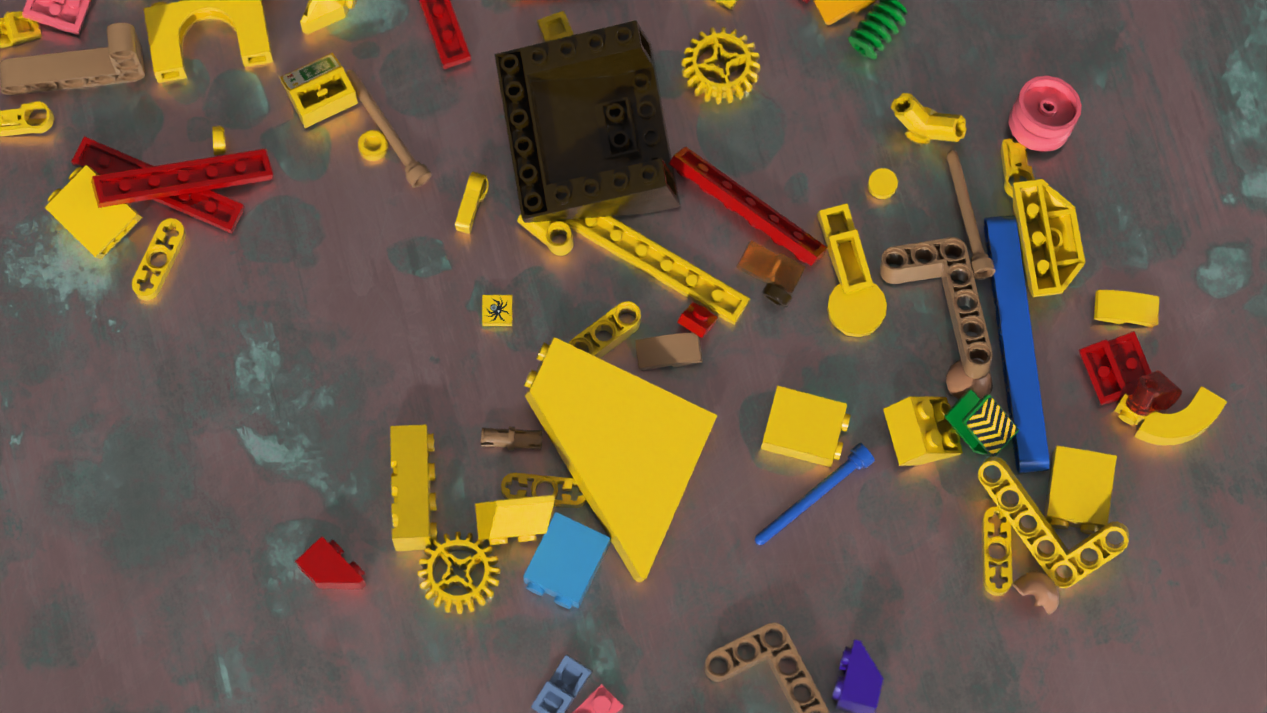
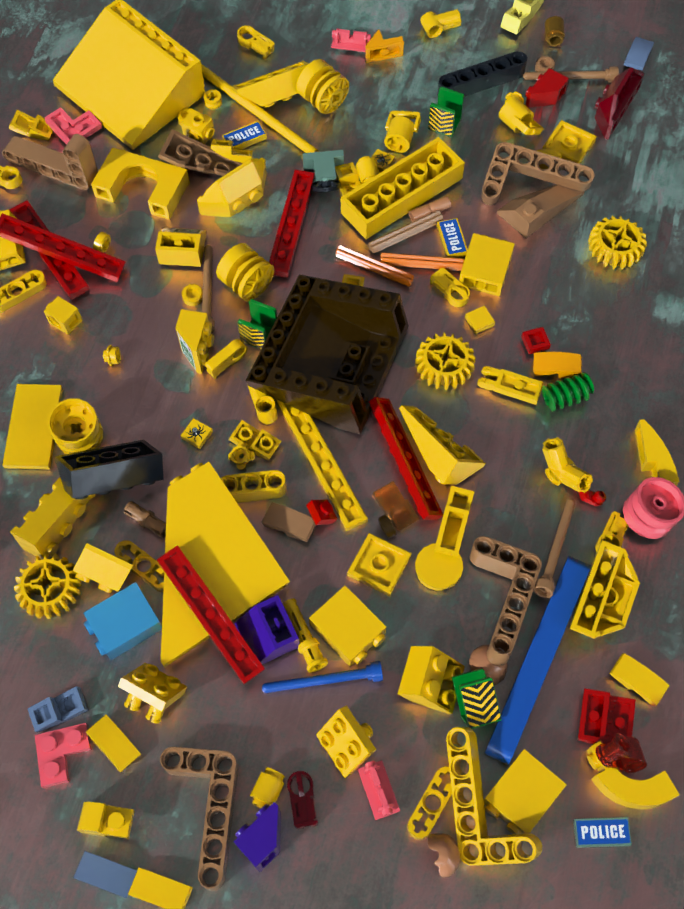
camera: 35 degrees right, 10 degrees down
yellow tile [868,168,898,199] -> none
none -> yellow tile [2,384,63,470]
none -> yellow brick [44,296,82,335]
none -> yellow wheel [47,398,104,454]
none -> black slope [55,440,164,499]
none -> yellow slope [85,714,141,772]
none -> yellow plate [103,345,121,367]
none -> yellow plate [118,663,188,723]
none -> red plate [157,545,265,684]
none -> yellow slope [175,309,214,374]
none -> yellow wheel [216,243,274,301]
none -> yellow plate [228,442,255,470]
none -> yellow slope [229,420,282,460]
none -> dark purple slope [235,595,300,665]
none -> green piece [237,299,277,349]
none -> yellow brick [250,767,285,808]
none -> yellow pin [282,598,328,673]
none -> dark red piece [287,771,318,829]
none -> yellow plate [316,705,377,778]
none -> yellow tile [347,533,412,597]
none -> coral hinge [357,760,400,821]
none -> yellow wedge [399,405,486,485]
none -> yellow hinge [477,366,544,405]
none -> tile [573,817,632,848]
none -> red arm [578,489,606,507]
none -> yellow slope [635,419,680,486]

